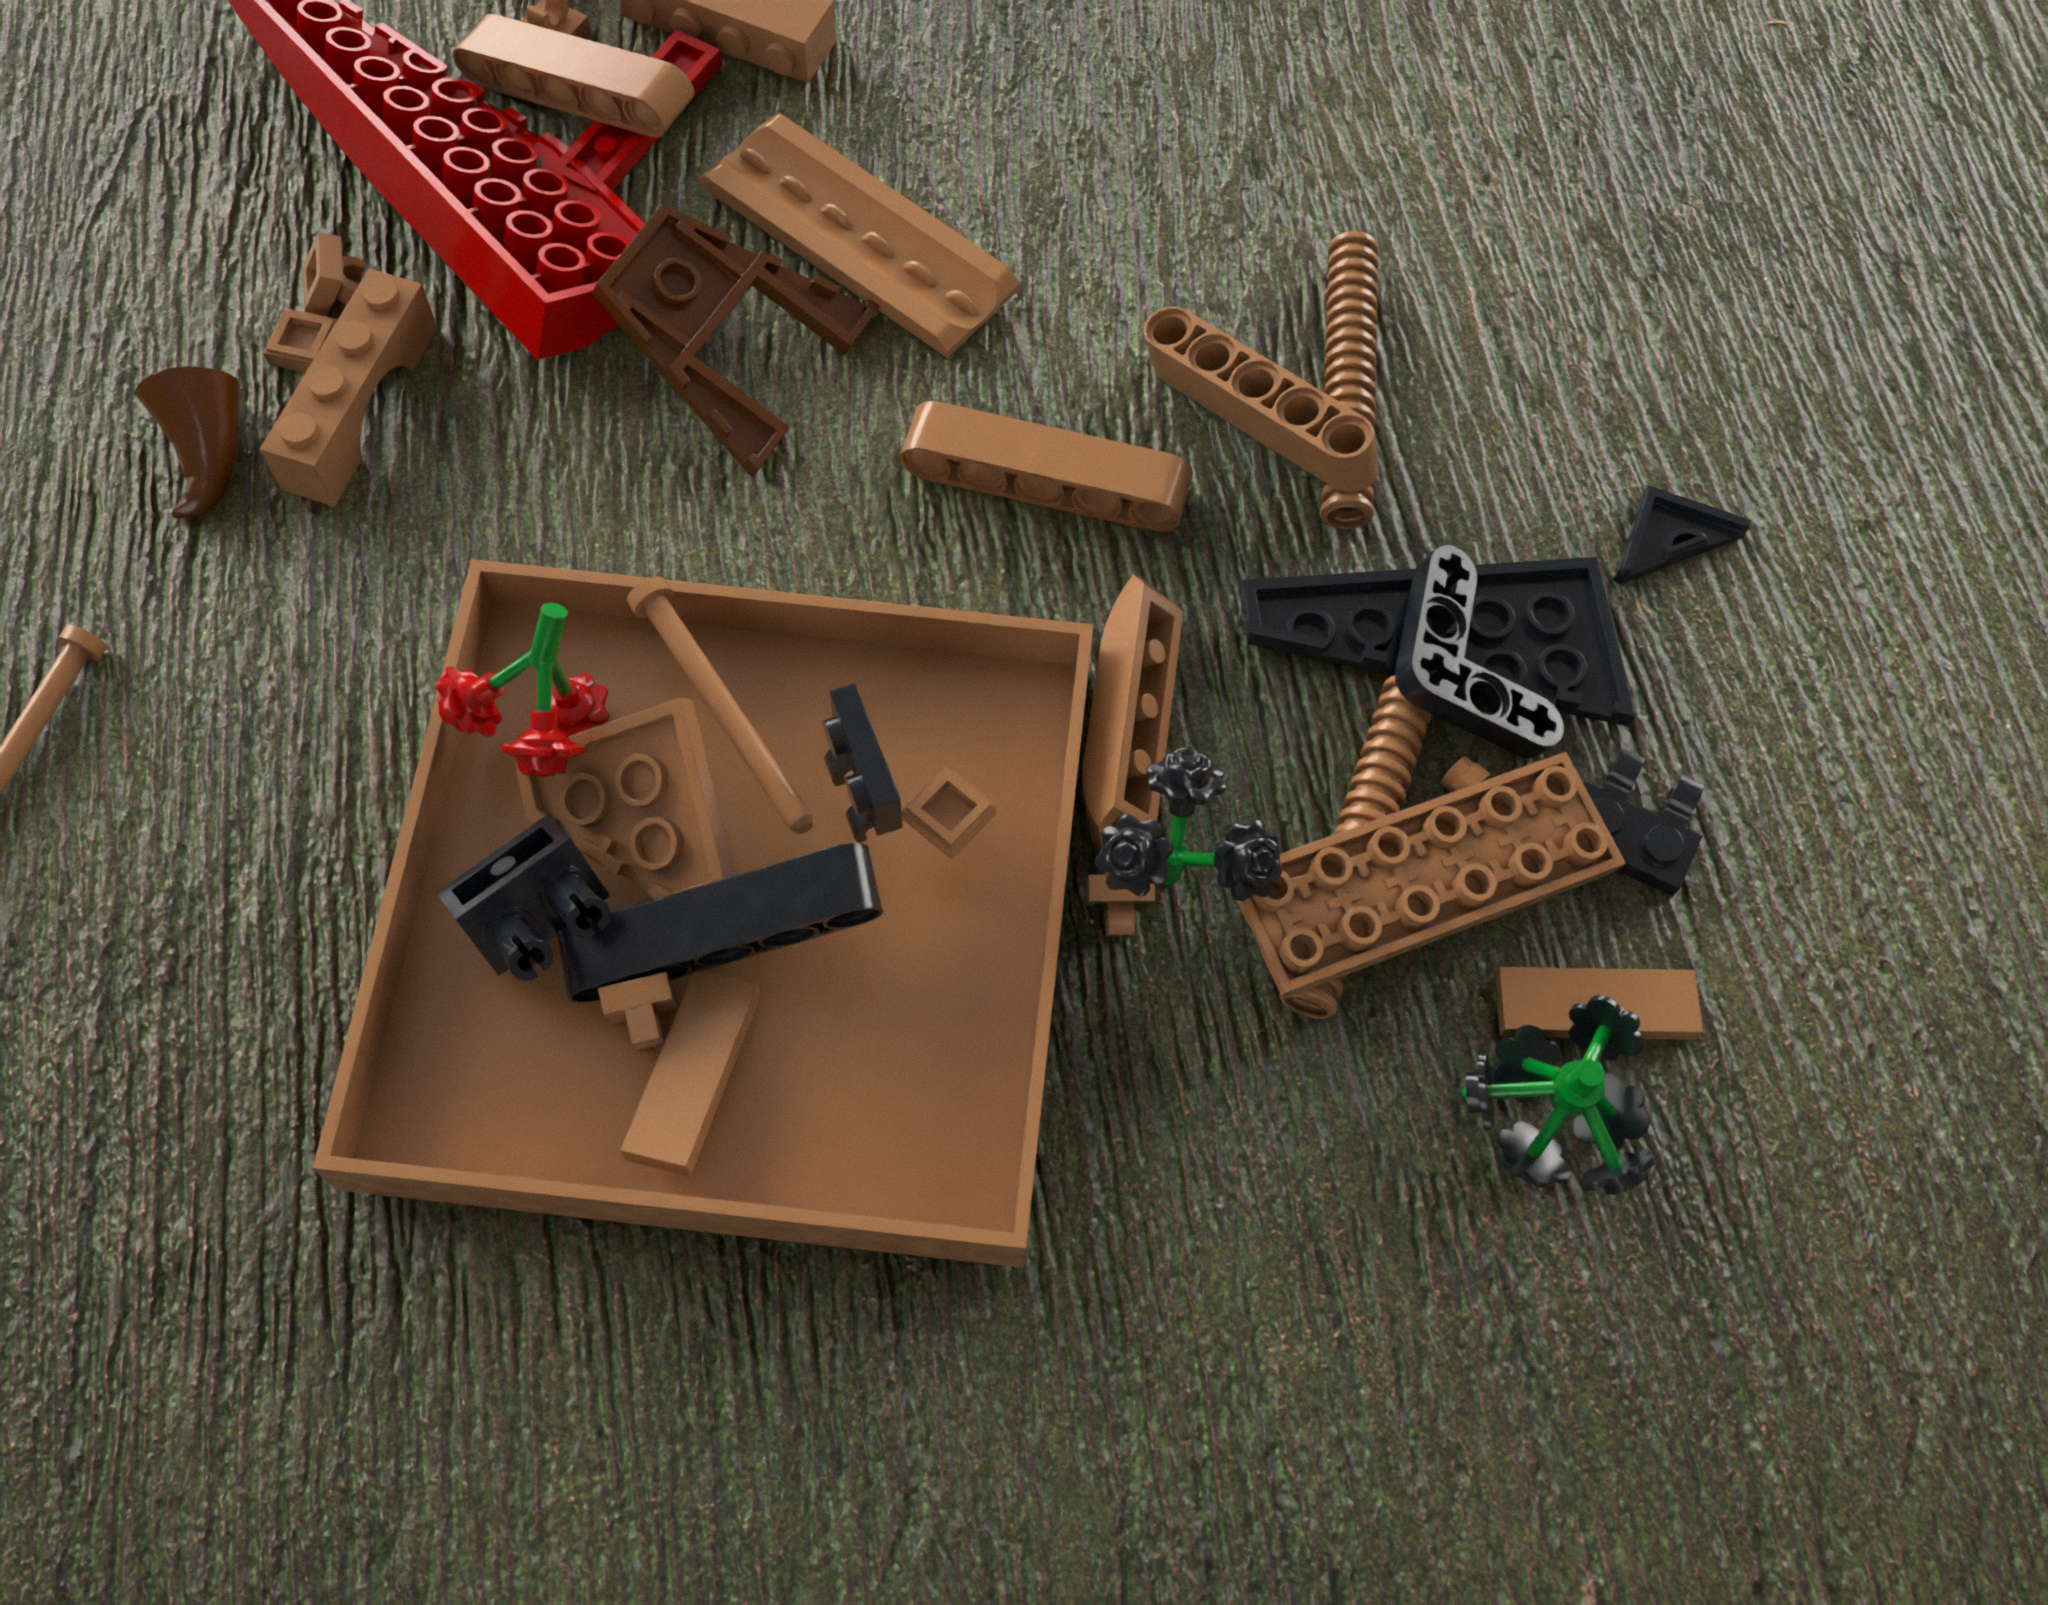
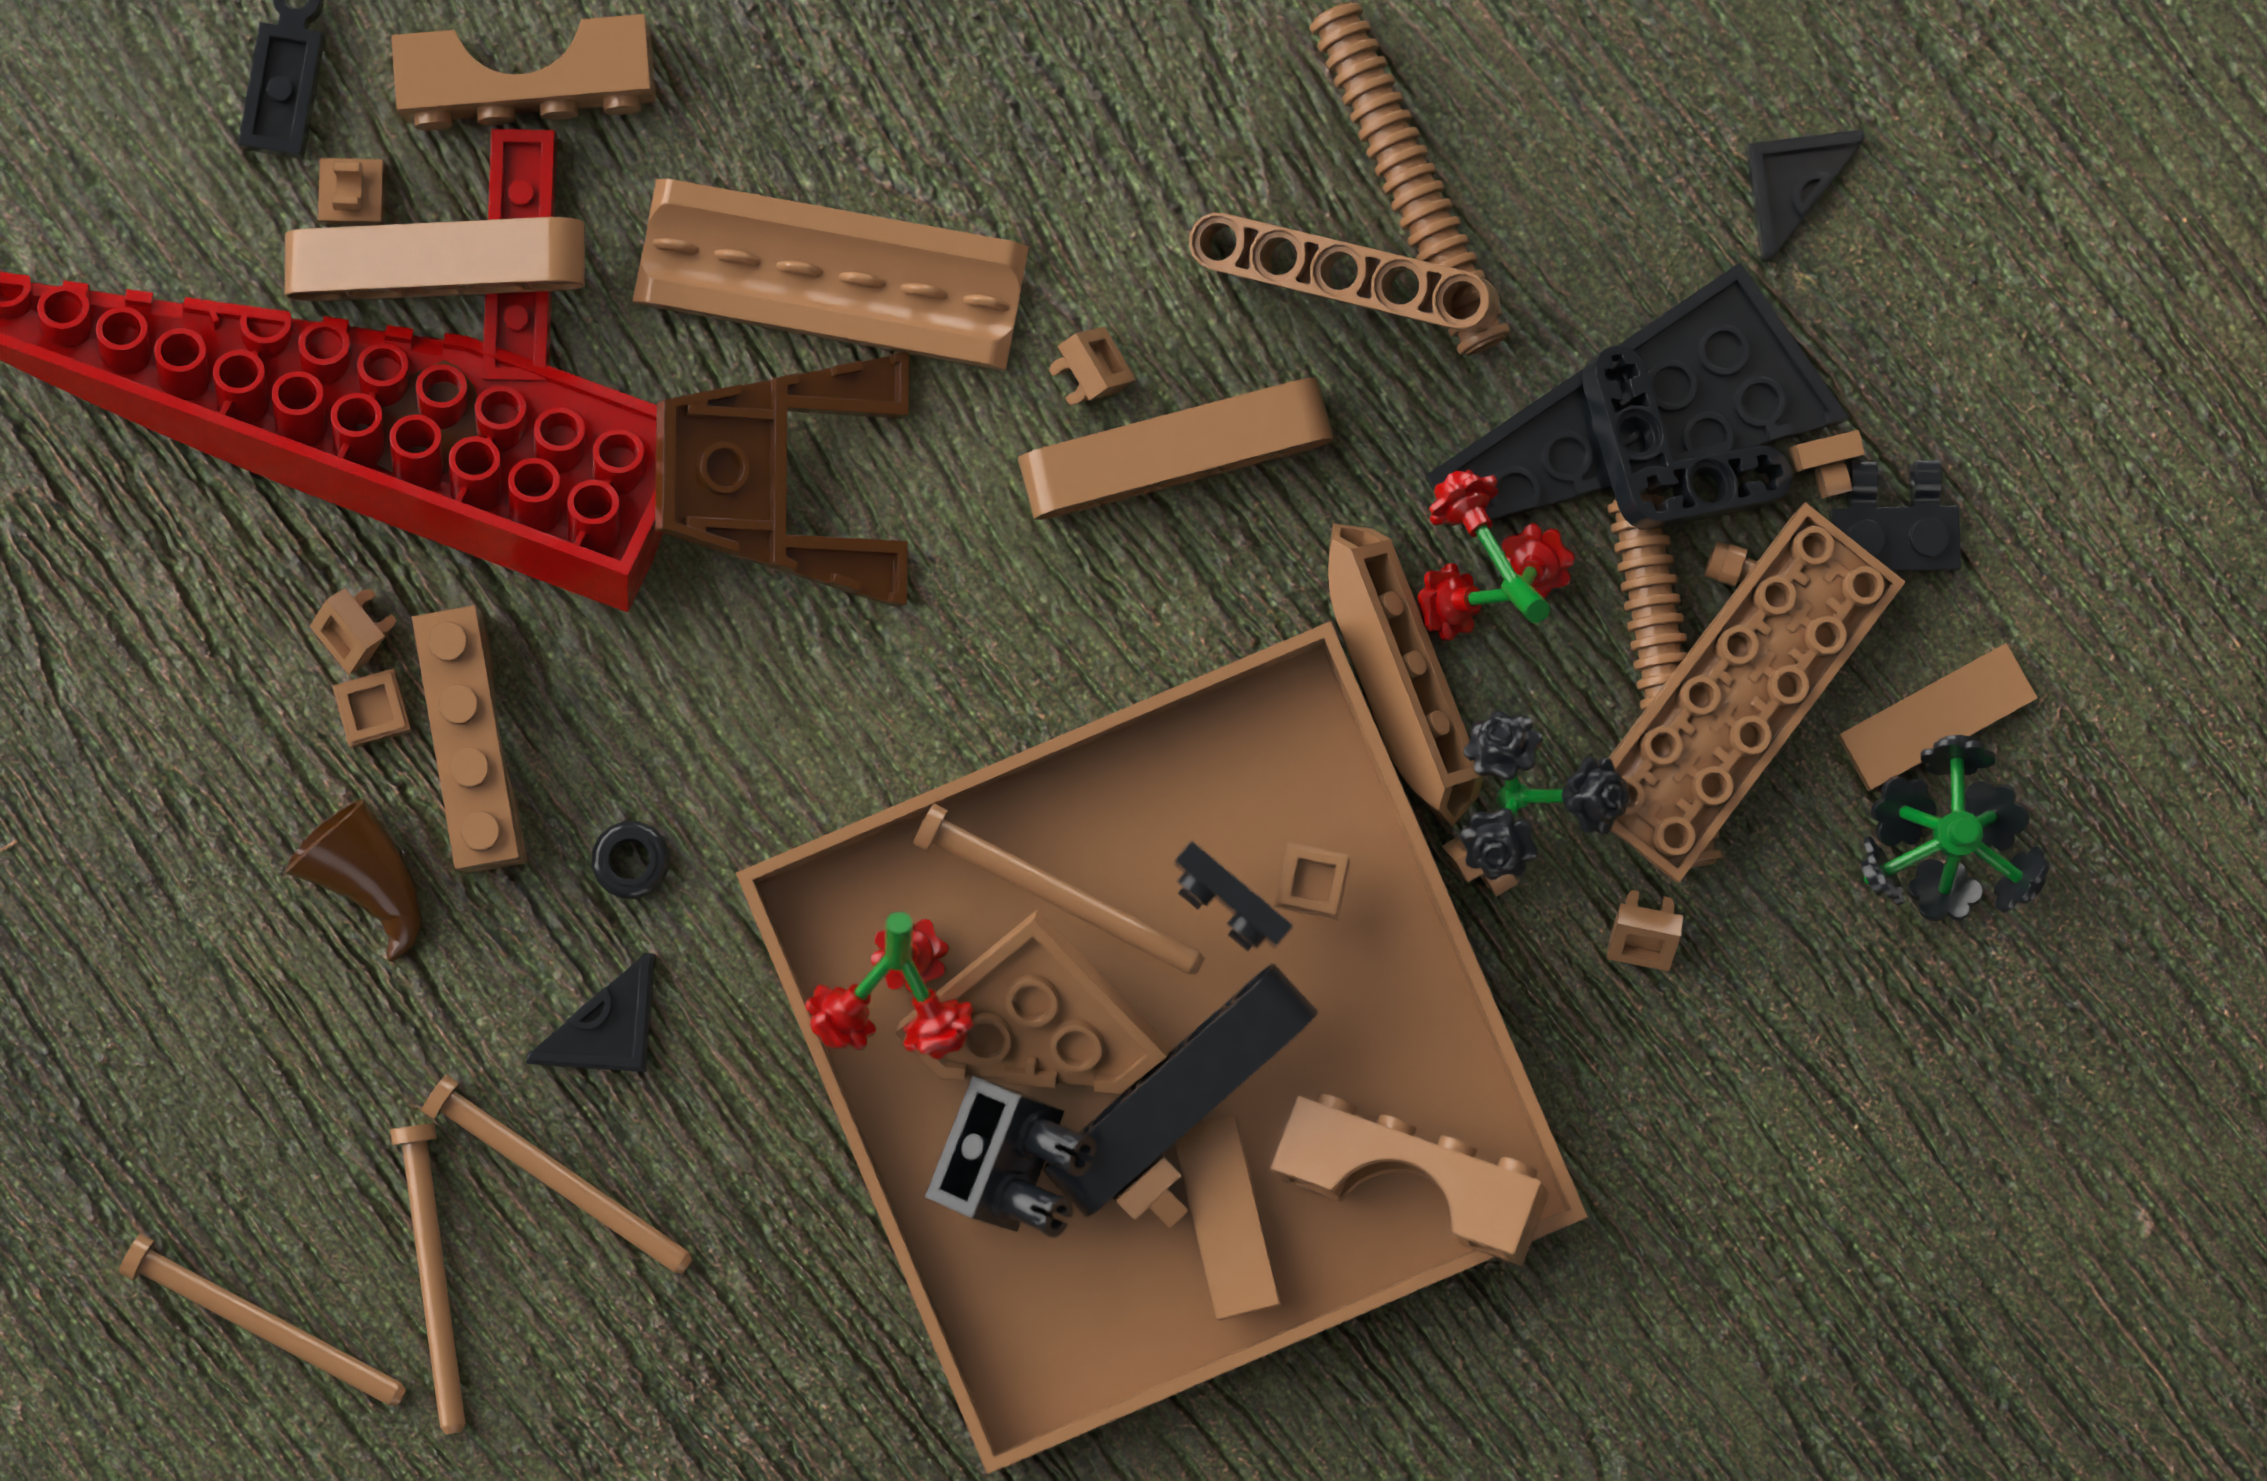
camera: 25 degrees left, 20 degrees up
none -> medium nougat bar [421,1074,693,1273]
none -> black tile [526,953,656,1073]
none -> black piece [592,821,670,899]
none -> medium nougat tile [1049,326,1136,405]
none -> medium nougat arch [1271,1094,1549,1266]
none -> red plant [1418,470,1575,641]
none -> medium nougat tile [1606,890,1683,971]
none -> medium nougat tile [1788,430,1865,499]

